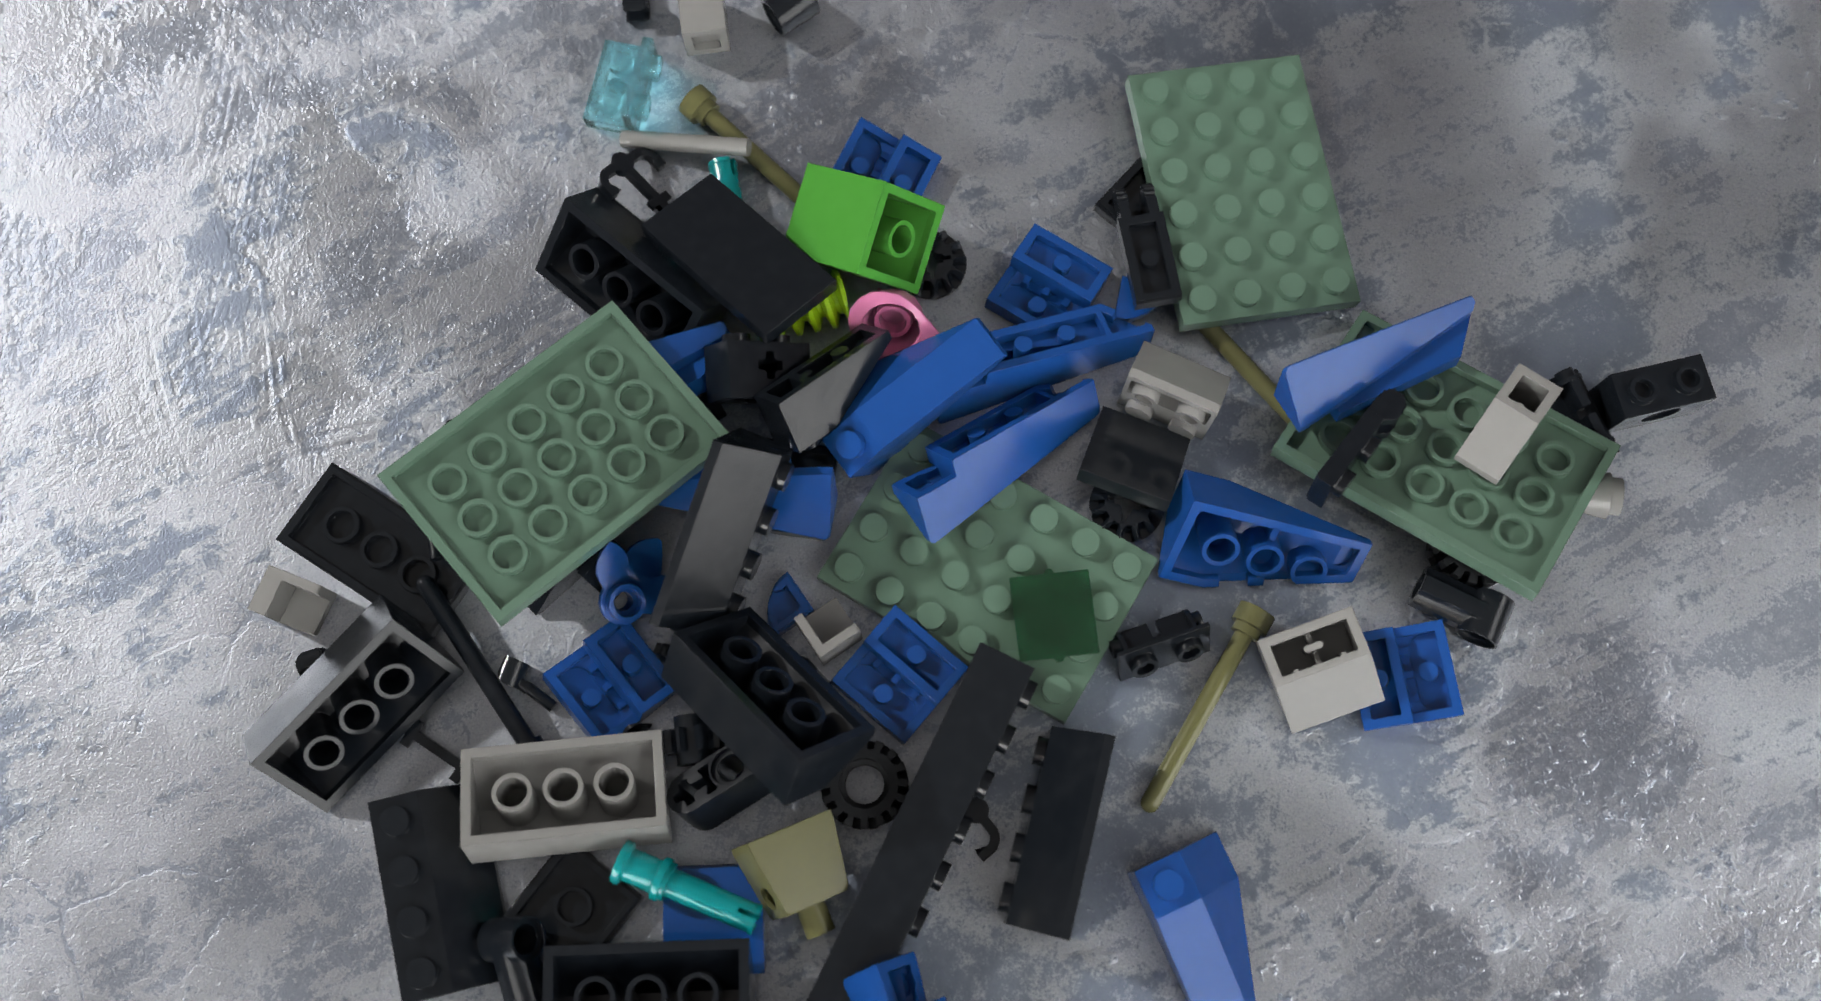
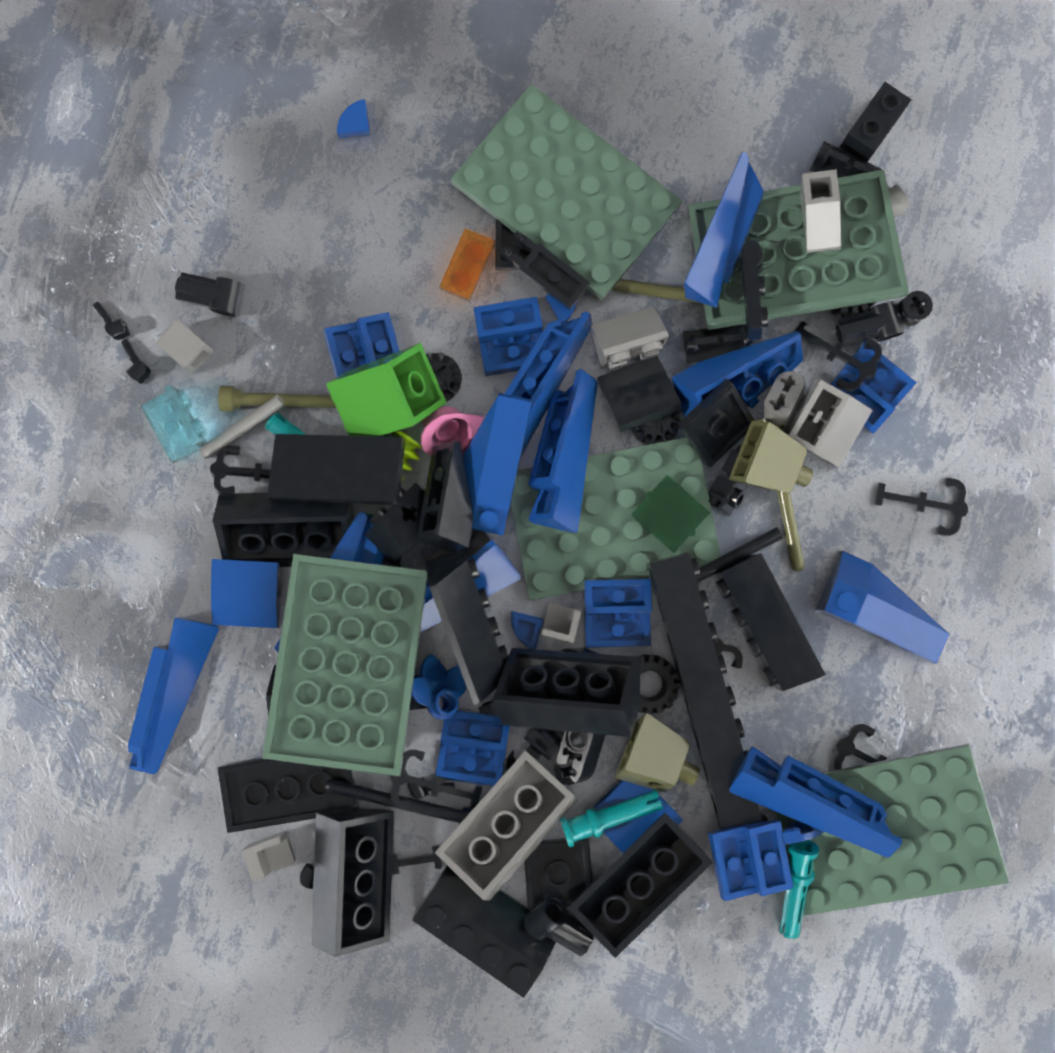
camera: 40 degrees left, 10 degrees up
none -> blue wedge [128,617,219,774]
none -> blue slope [211,559,281,628]
none -> black piece [390,749,482,810]
none -> clear orange plate [439,228,495,302]
none -> black tile [678,379,755,468]
none -> black hinge [683,324,753,364]
none -> black bar [696,527,783,584]
none -> torso [729,421,813,493]
none -> light grey beam [764,371,805,426]
none -> black piece [794,321,882,392]
none -> black piece [875,478,969,536]
none -> black bush [897,291,933,327]

